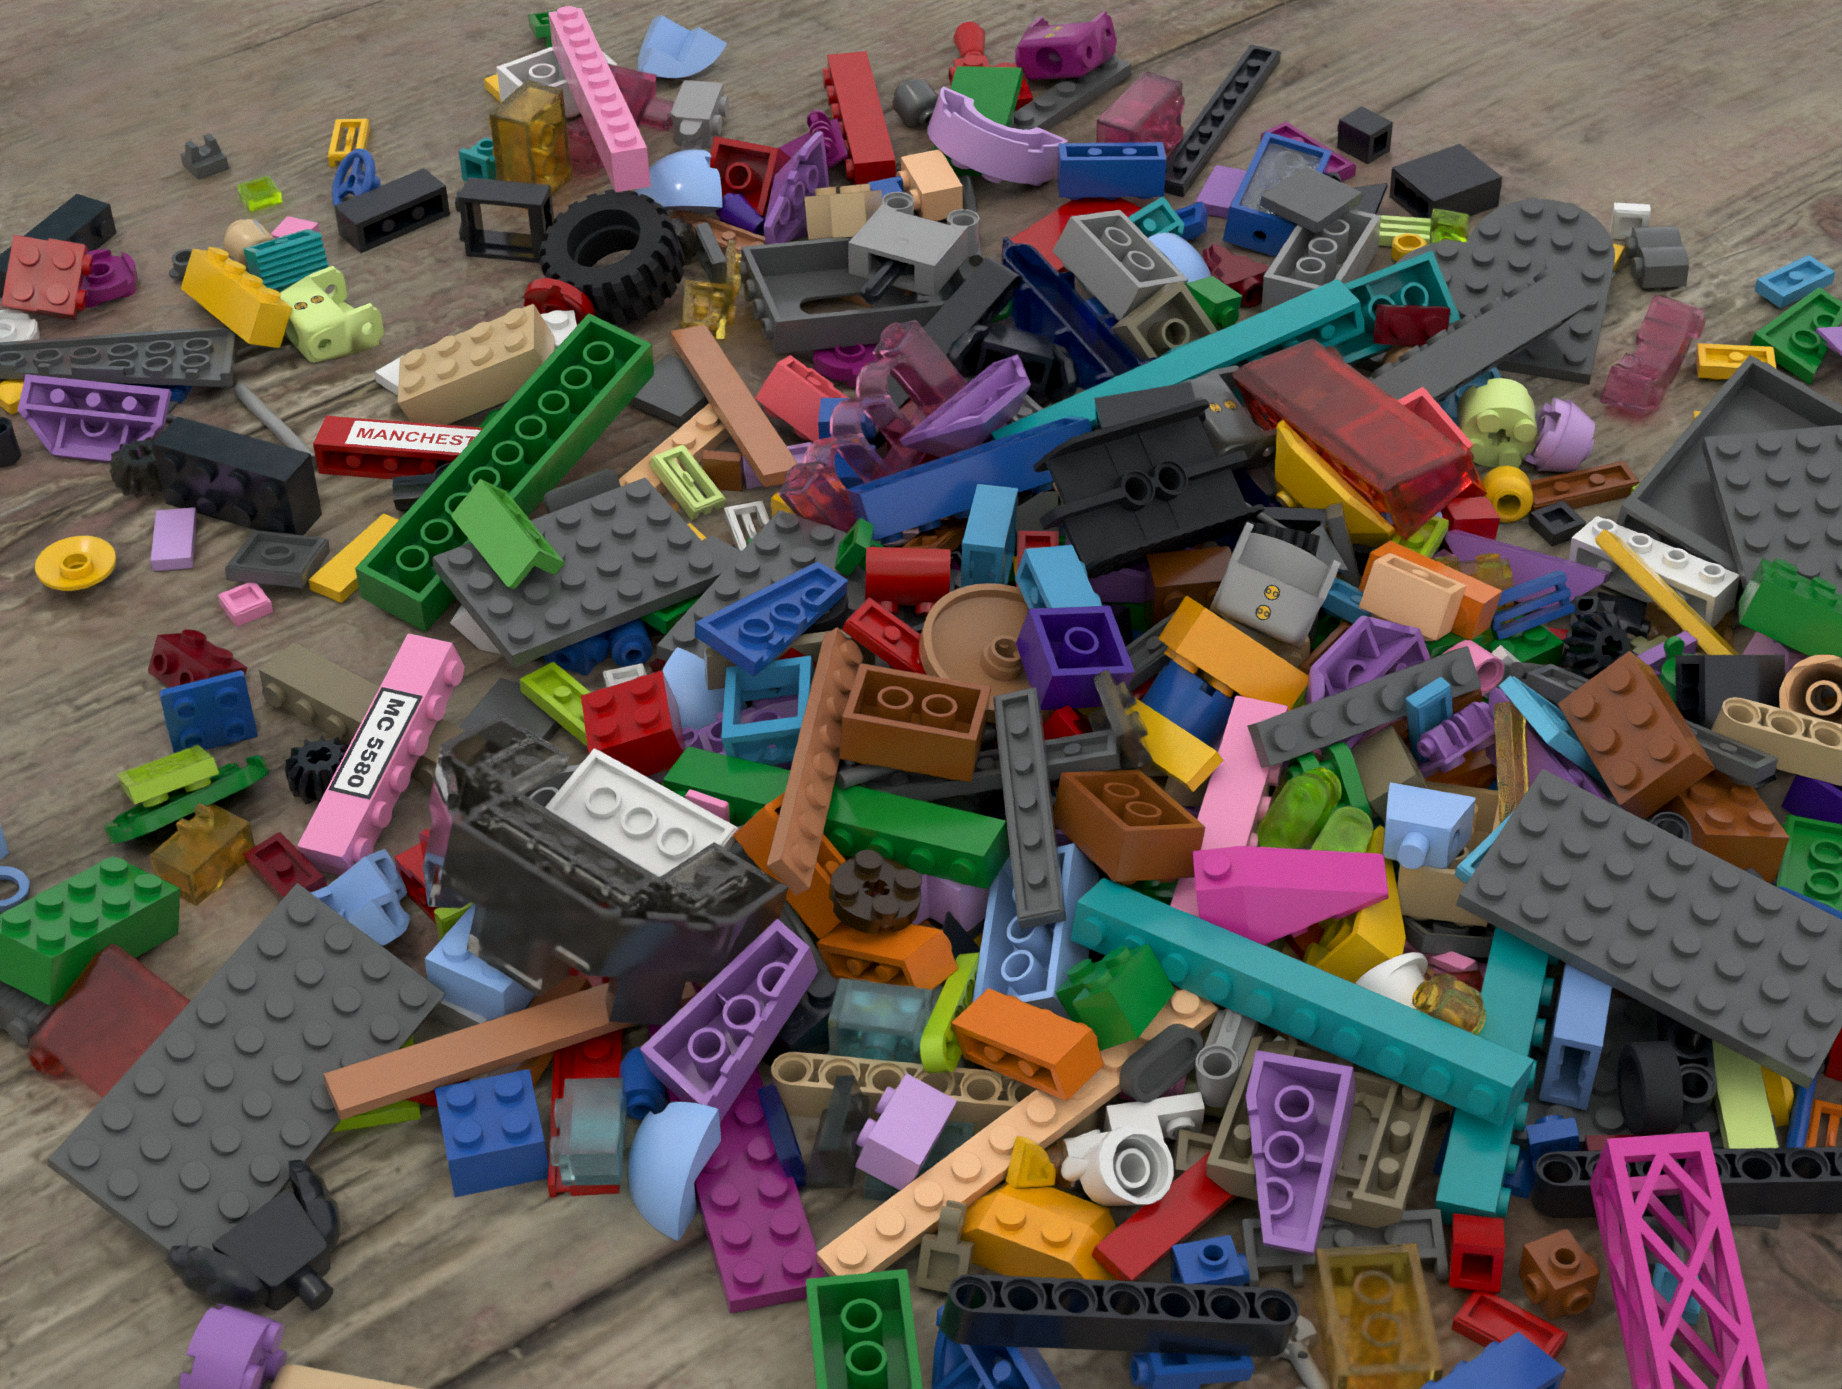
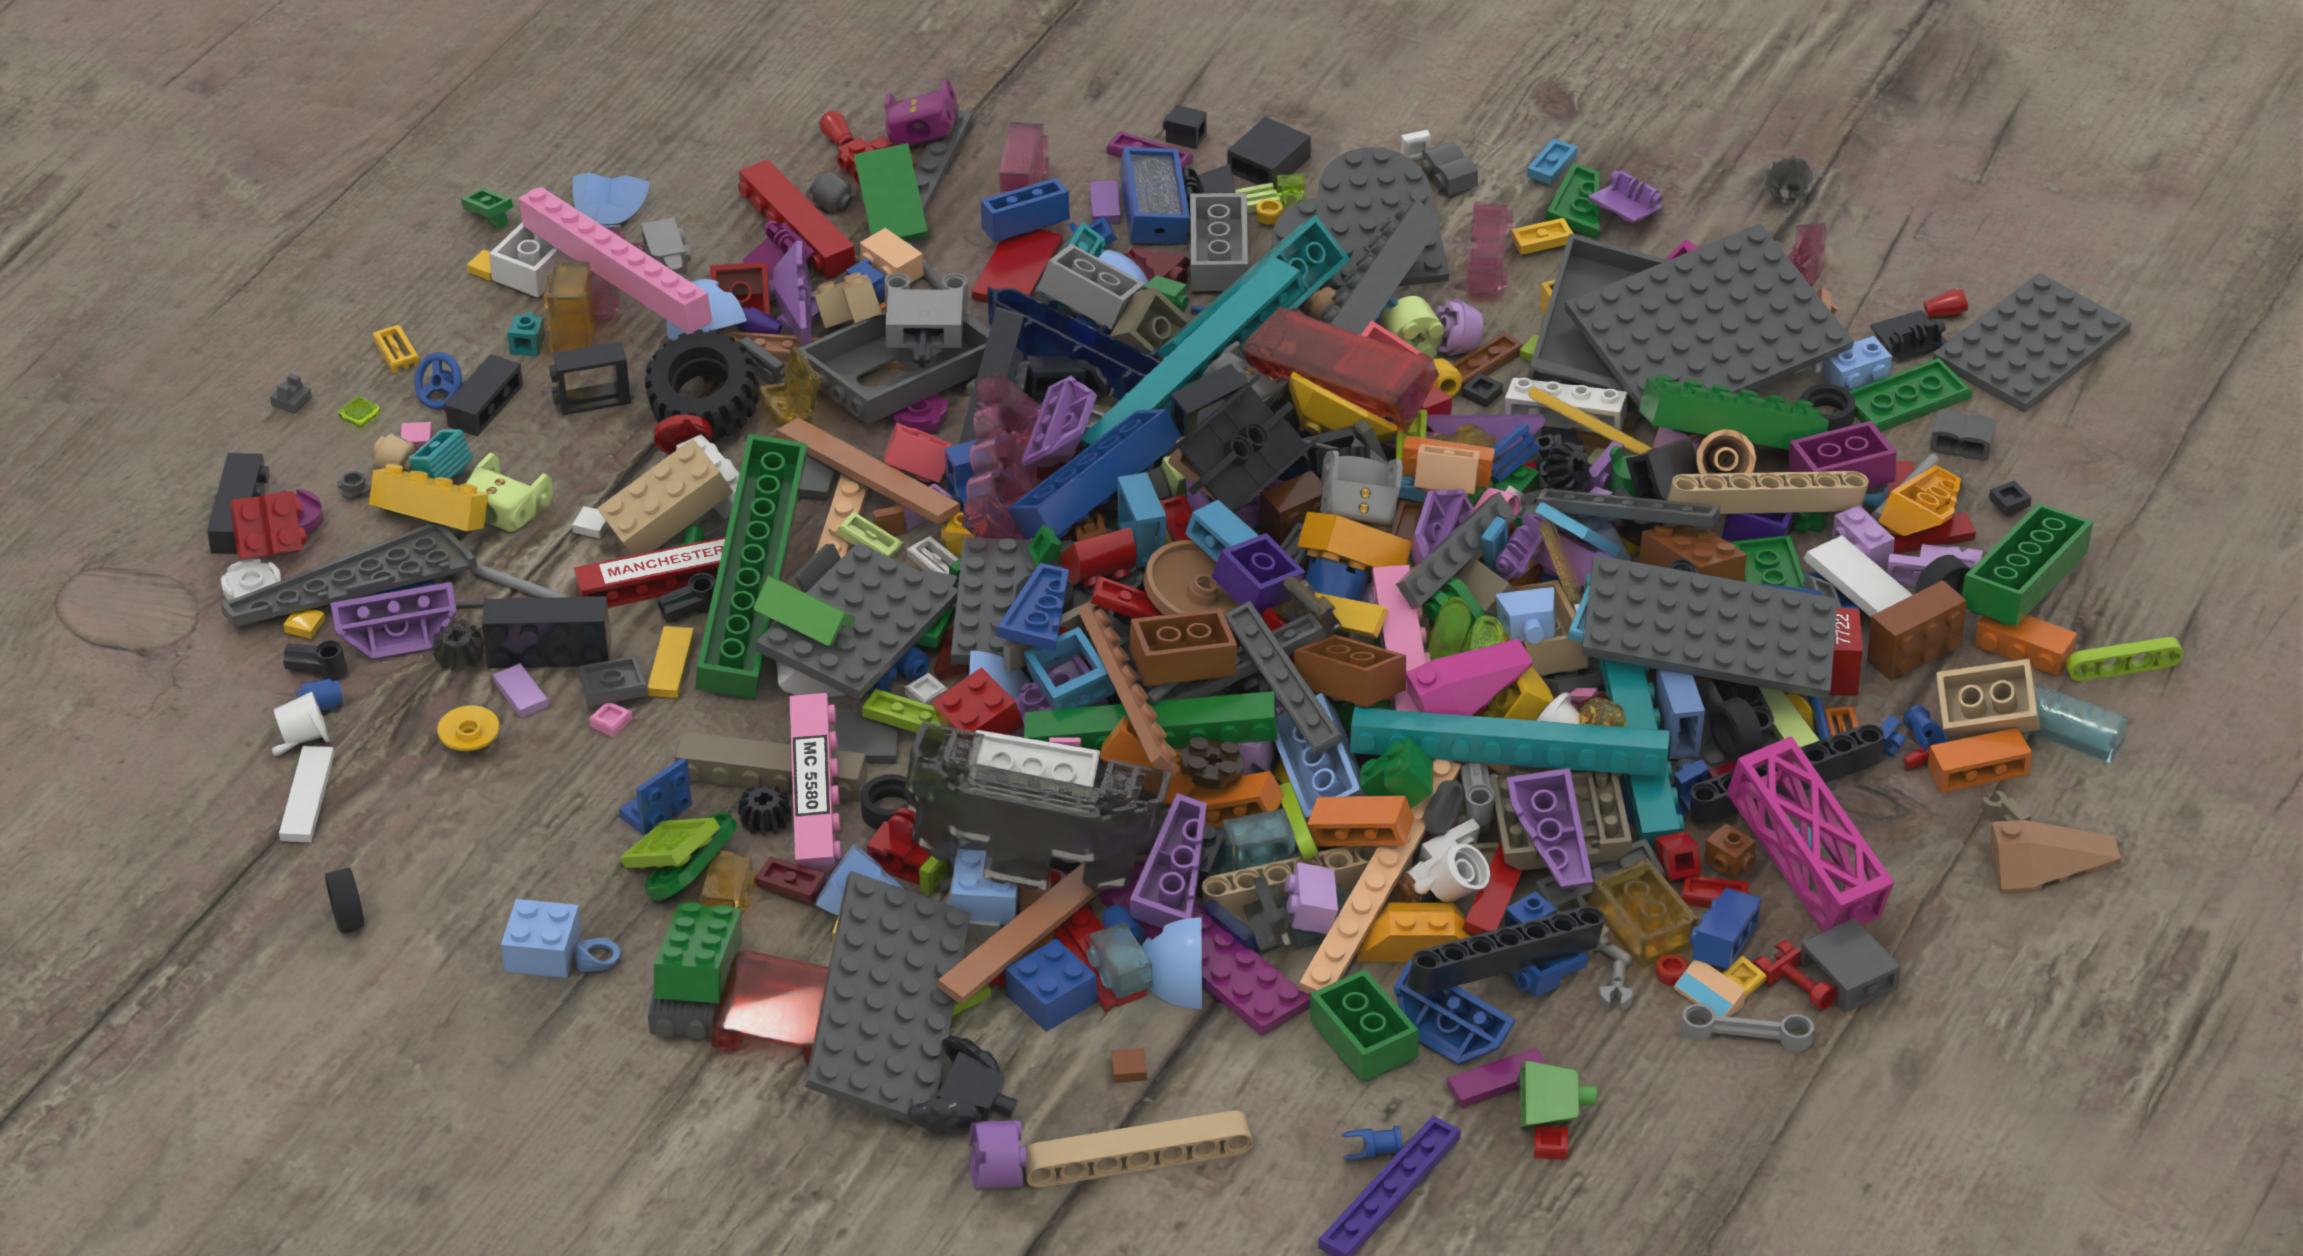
camera: 25 degrees left, 0 degrees up
dark red bracket [148,629,247,688] -> none
dark tan plate [915,1200,975,1293] -> none
lavender brick [927,86,1068,186] -> none
yellow tile [1006,1136,1056,1189] -> none
black tile [1164,44,1281,197] -> none
dark grey tile [1260,166,1362,233] -> none
dark red plate [1373,304,1451,345] -> none
dark orange brick [1558,651,1715,820] -> none
none -> dark orange tile [1111,1048,1147,1082]

